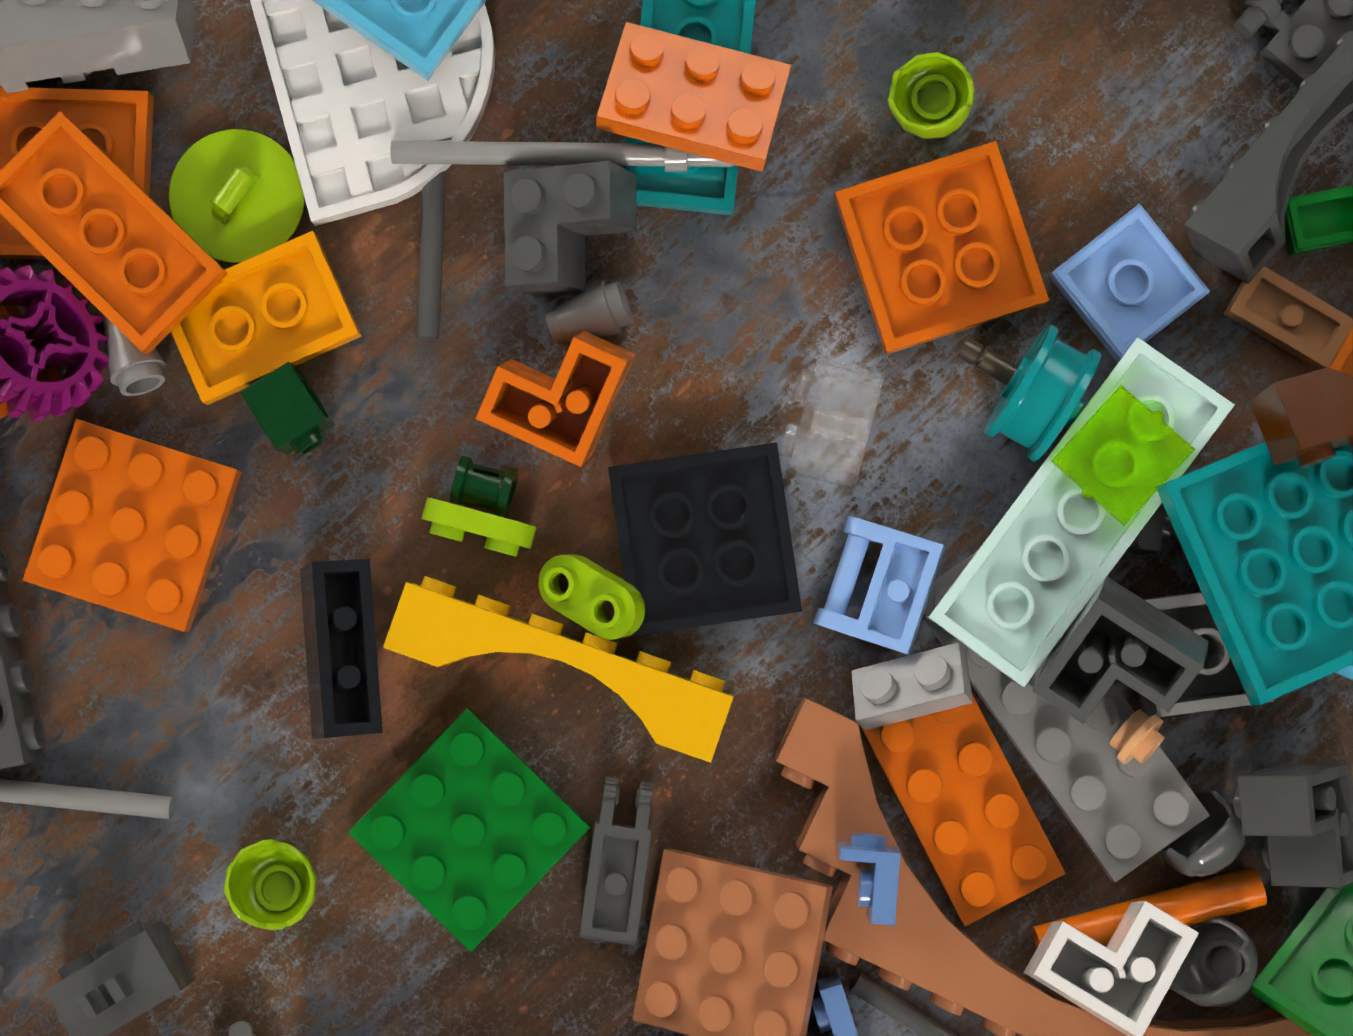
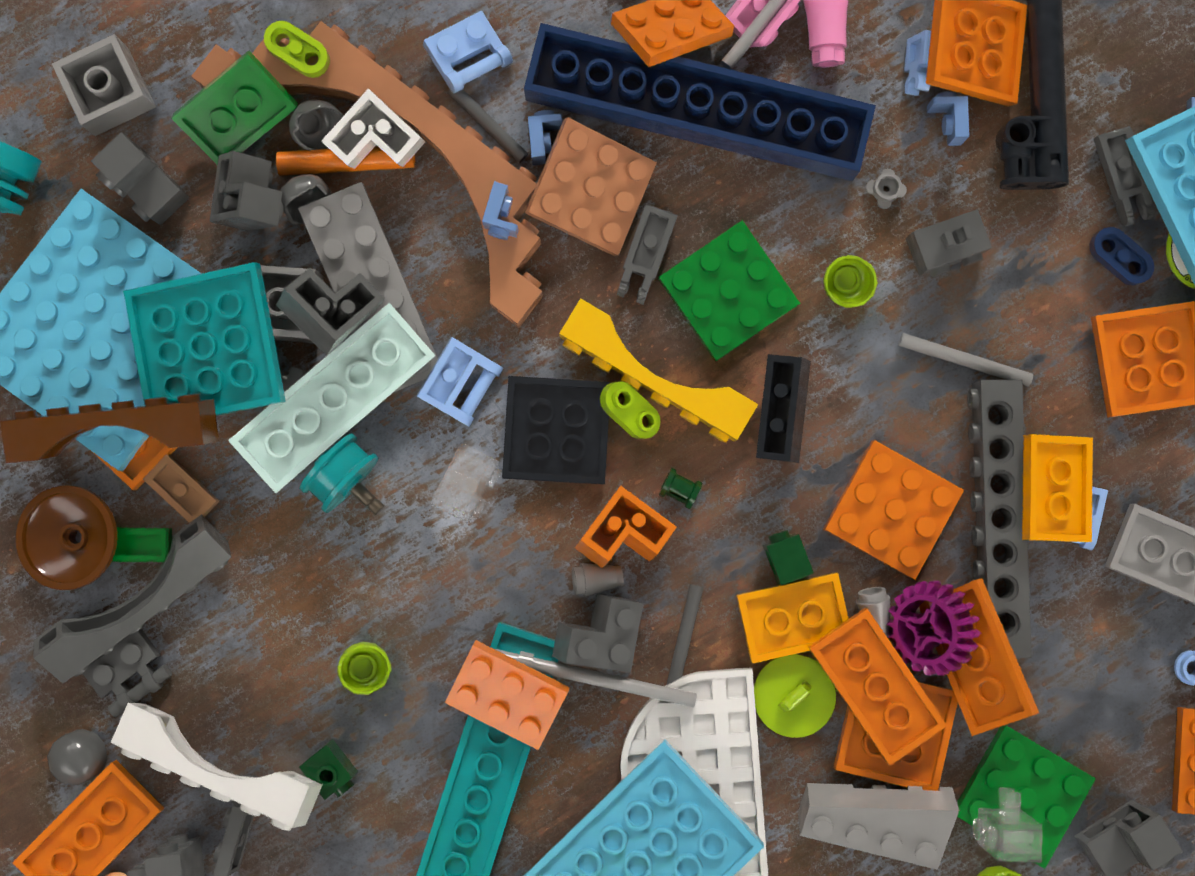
camera: 170 degrees left, 0 degrees up
lime plate [421,497,537,557] -> none
orange plate [833,141,1049,355] -> none
light grey plate [851,642,973,730] -> none
orange plate [859,695,1066,926] -> none
light blue plate [1048,203,1210,363] -> none
clear neon green piece [1051,385,1195,526] -> none
light nougat plate [1109,709,1165,765] -> none

